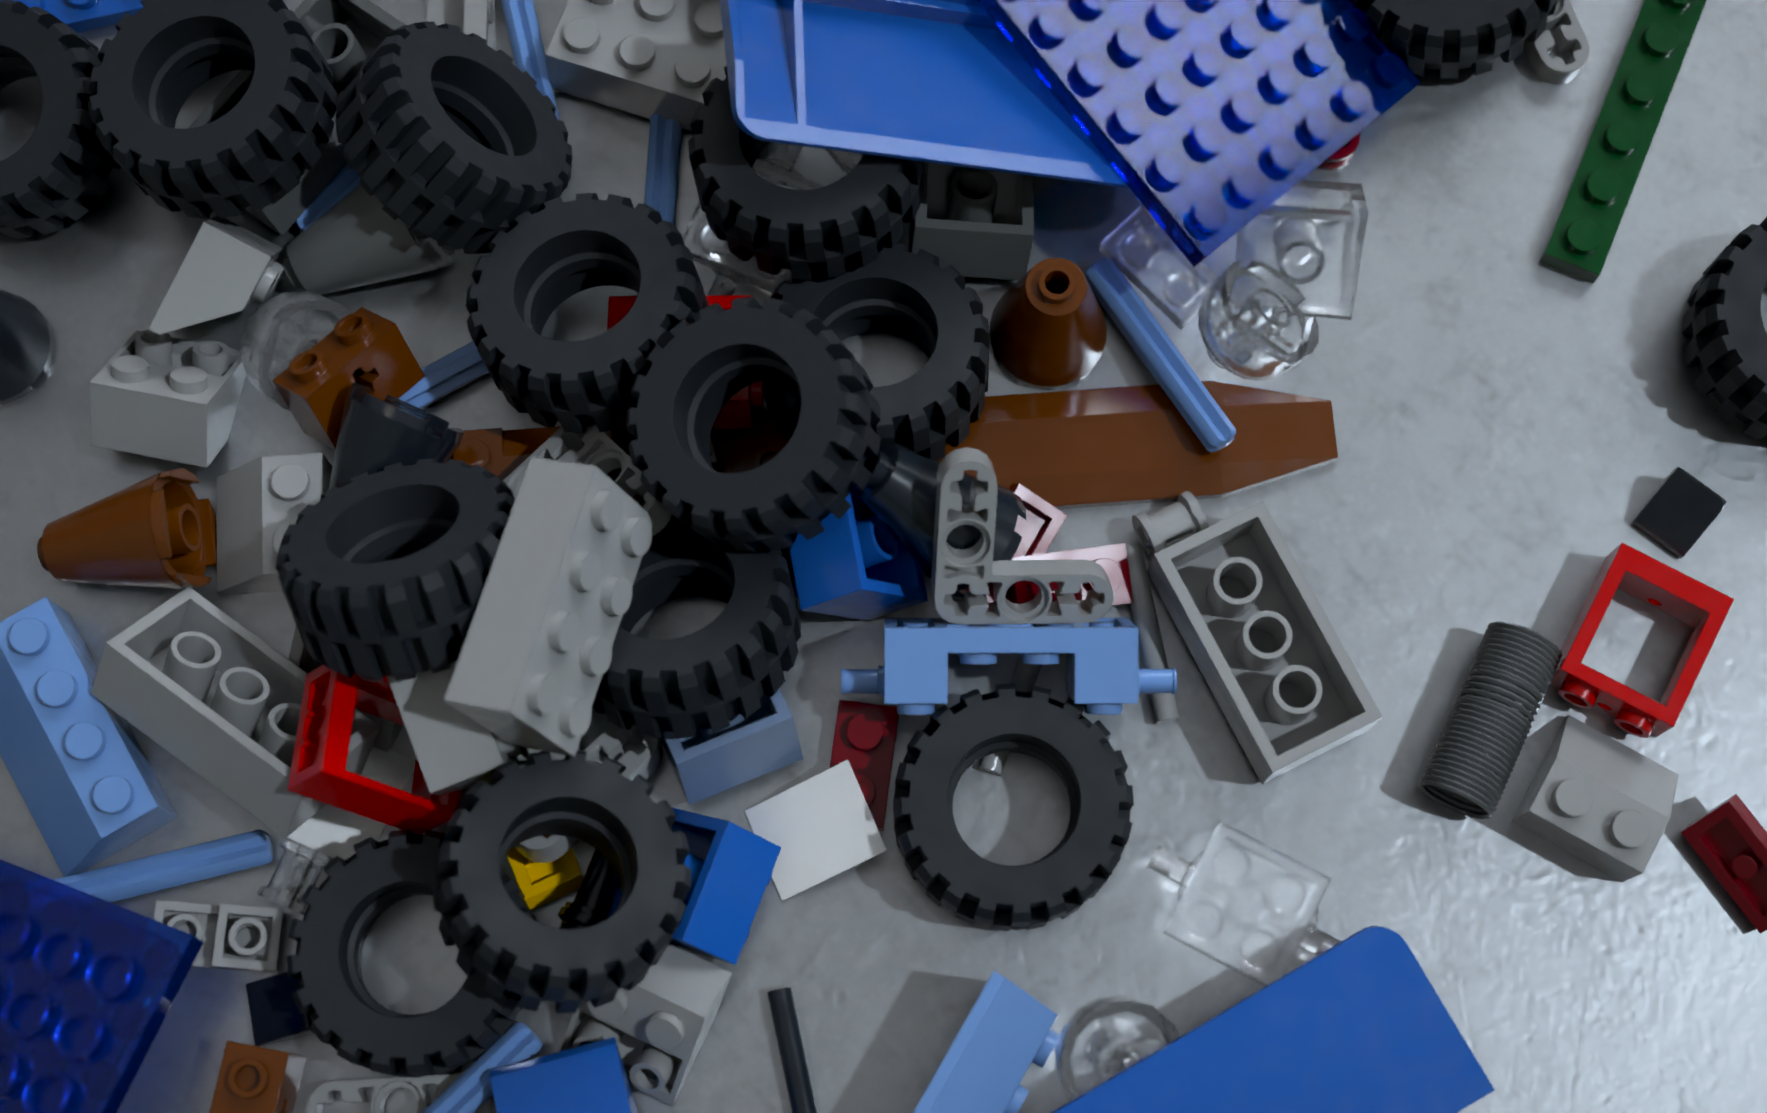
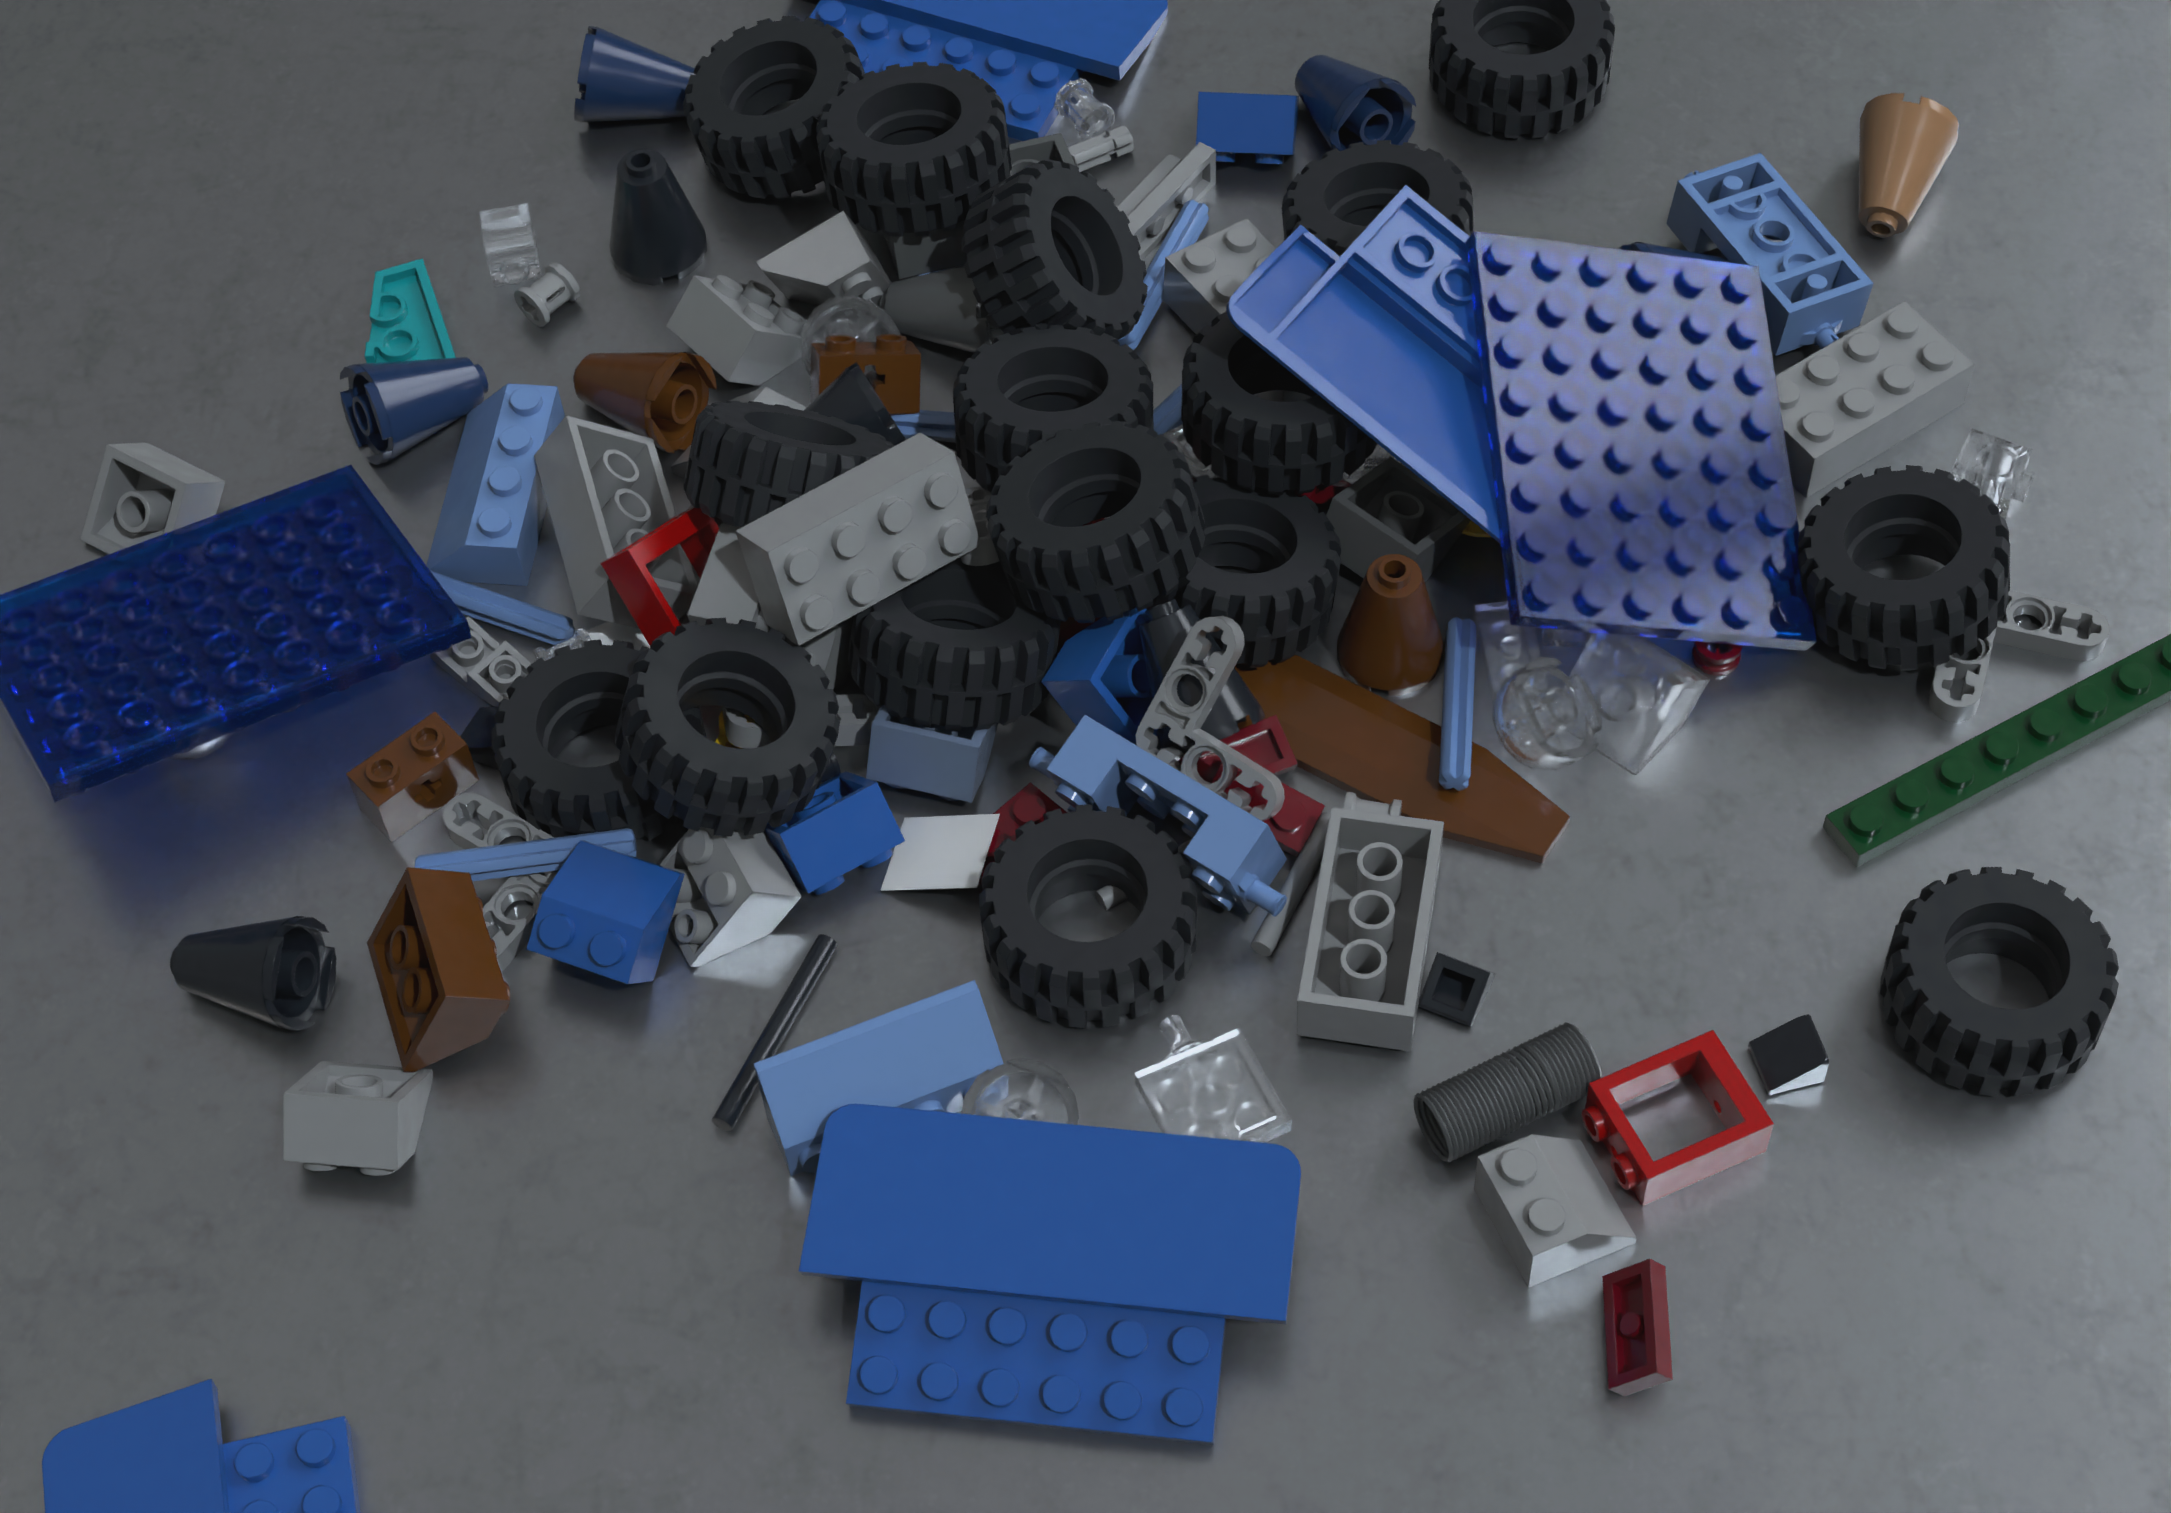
camera: 40 degrees right, 20 degrees down
none -> black slope [1418,952,1495,1027]

